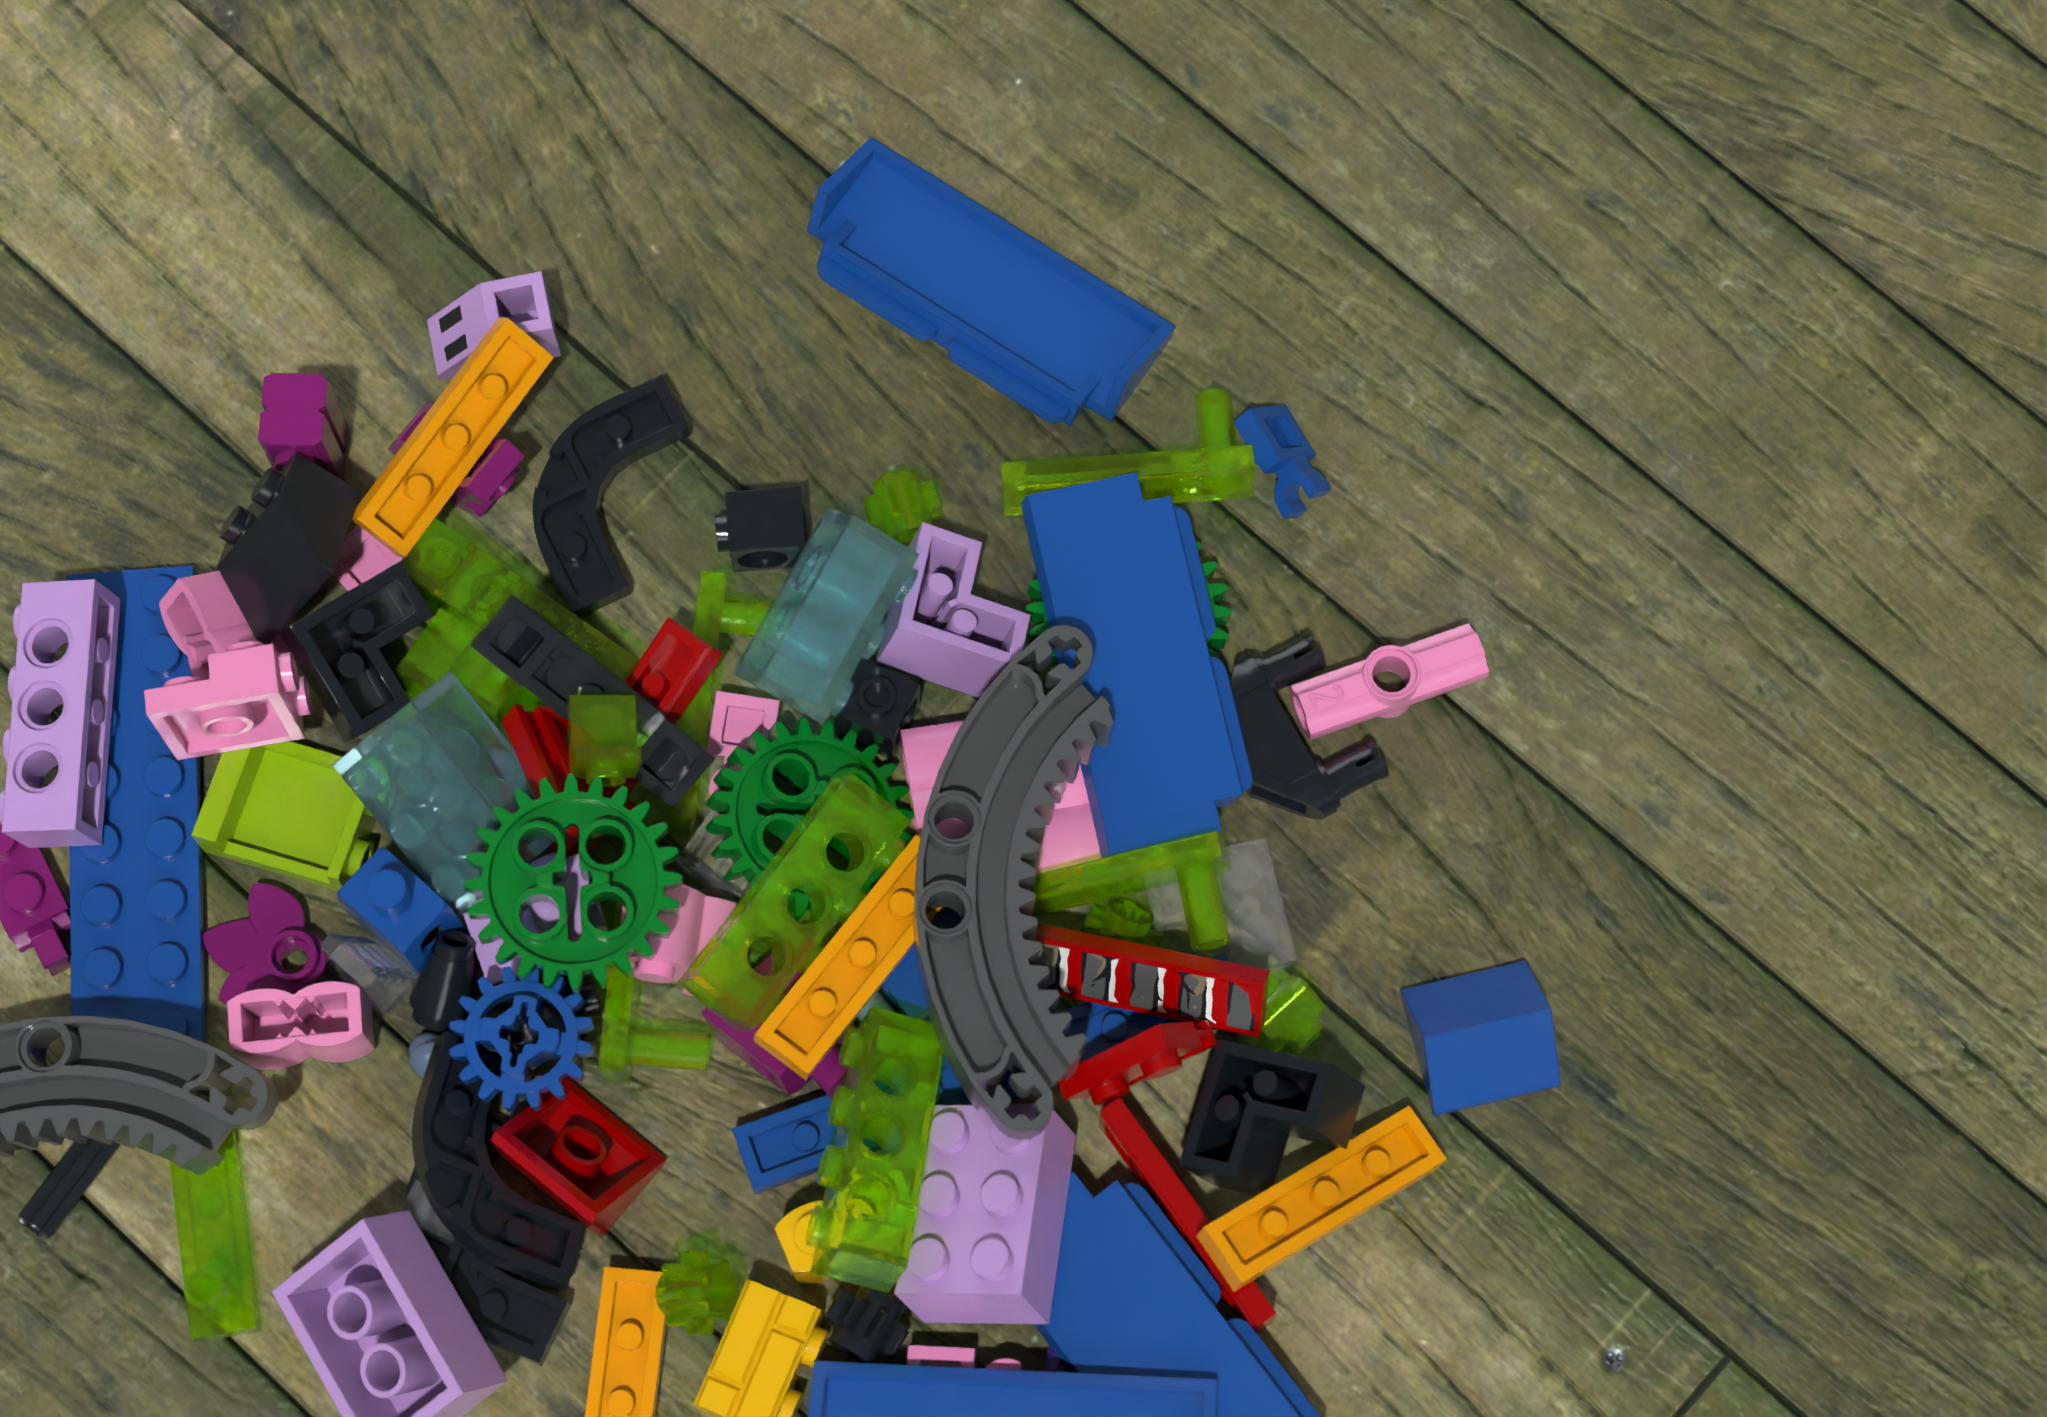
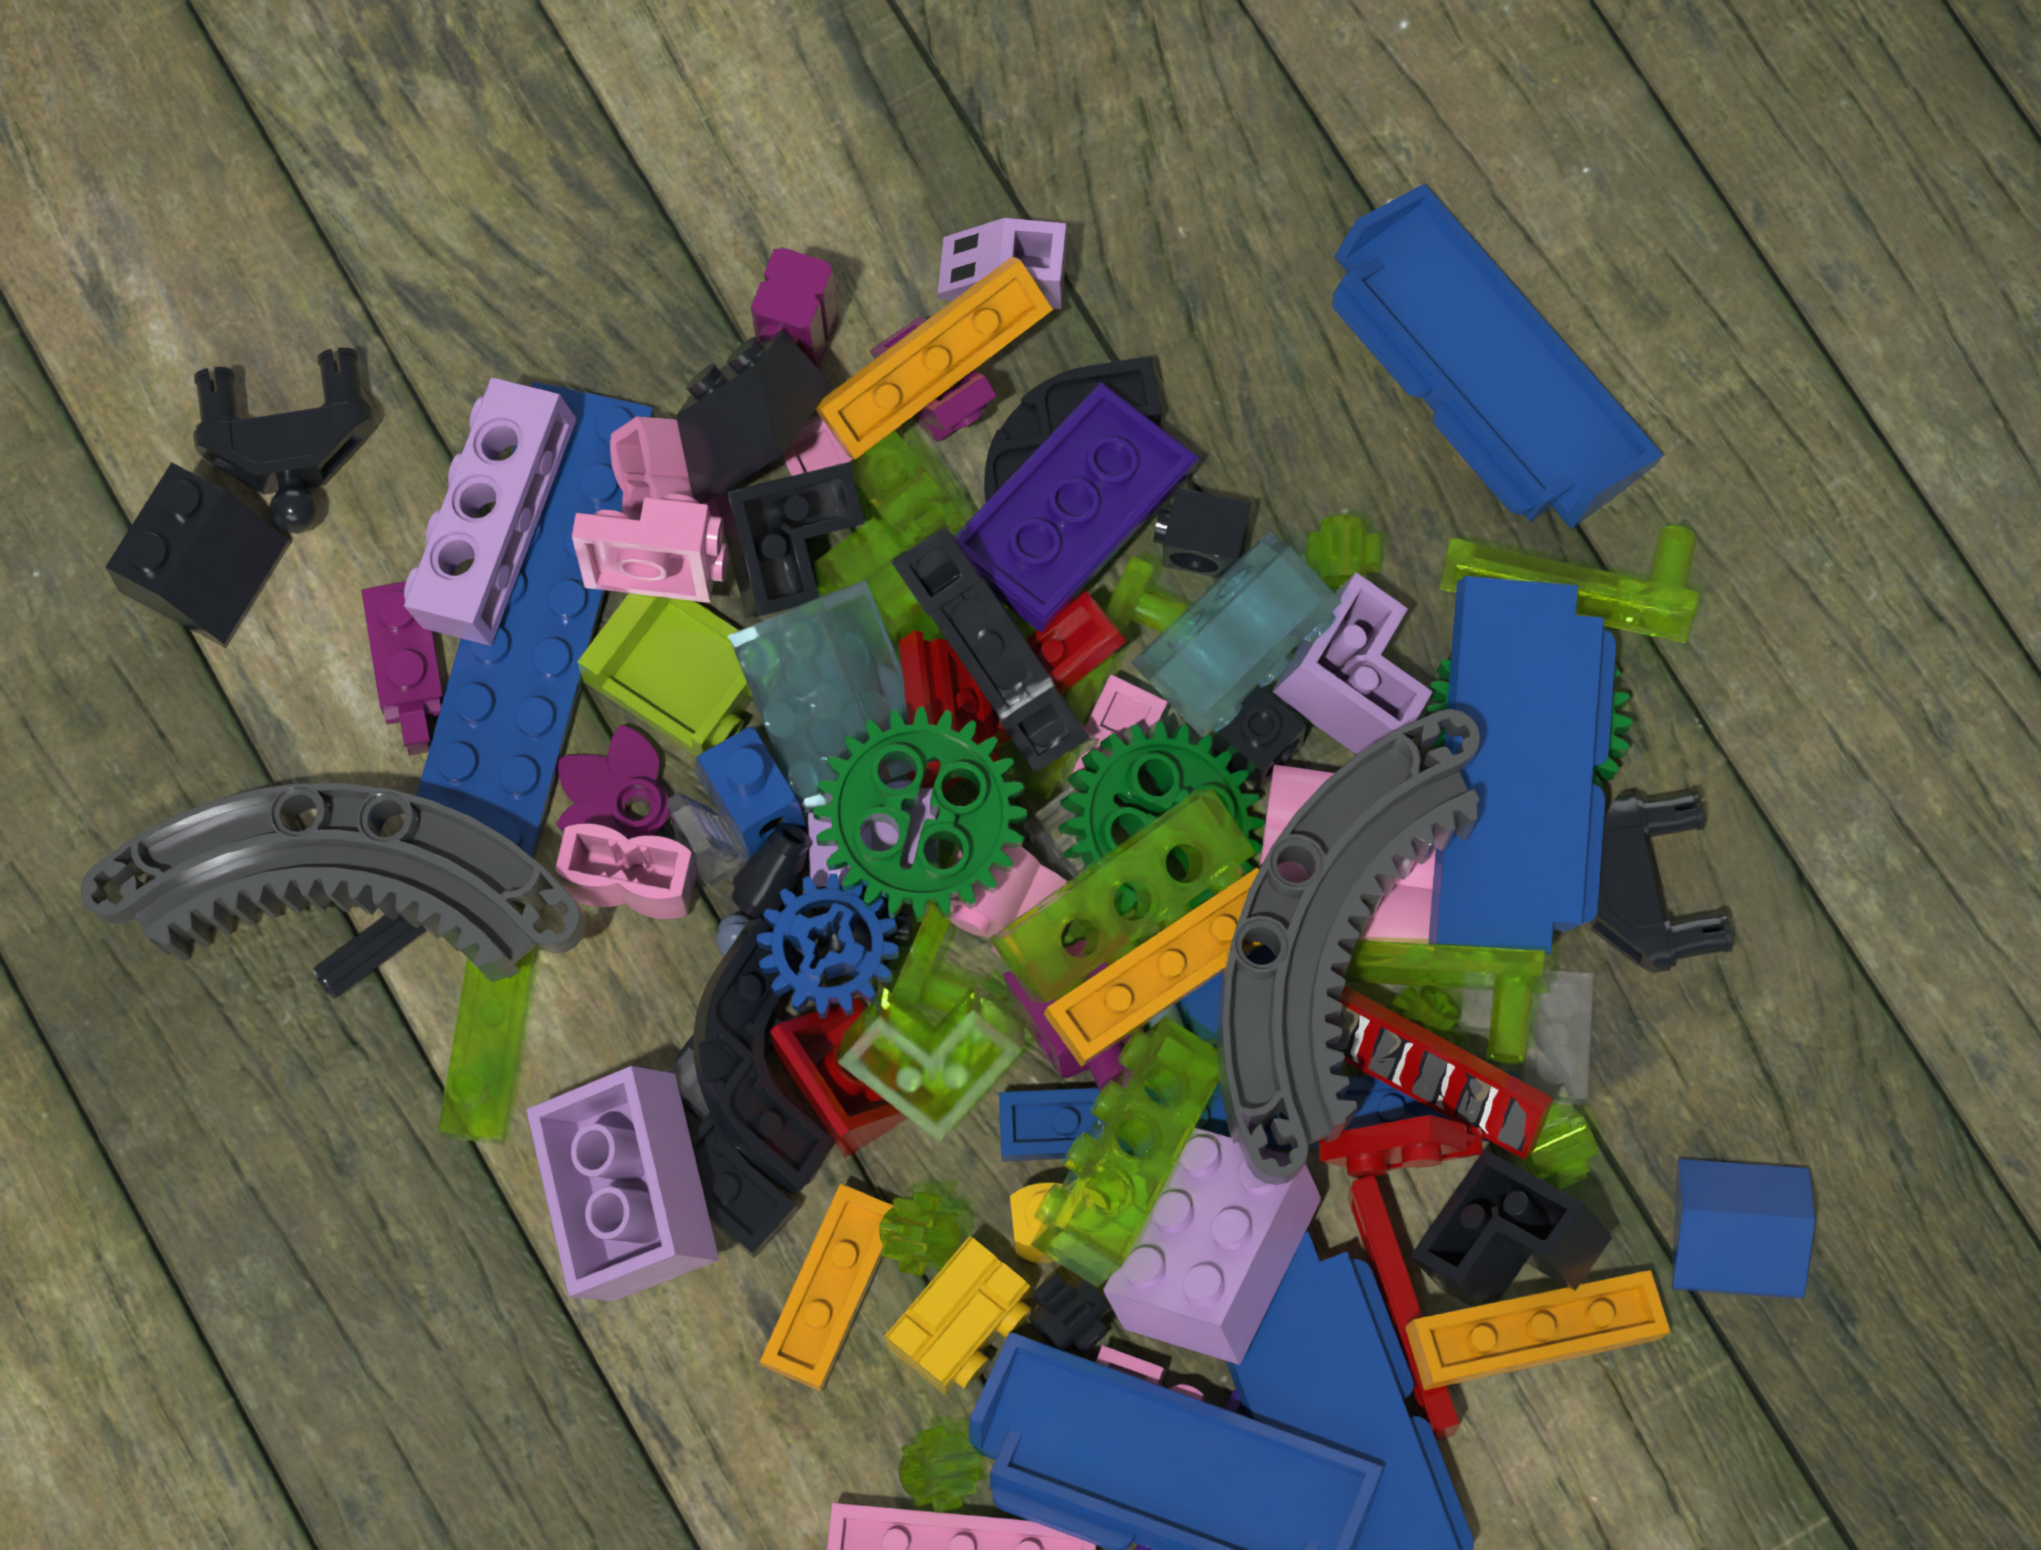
camera: 20 degrees right, 0 degrees up
clear neon green bracket [567,695,641,787] -> none
blue plate [1233,404,1332,520] -> none
bright pink piece [1290,623,1489,741] -> none
none -> clear neon green brick [838,981,1026,1142]
none -> dark purple tile [954,382,1199,633]

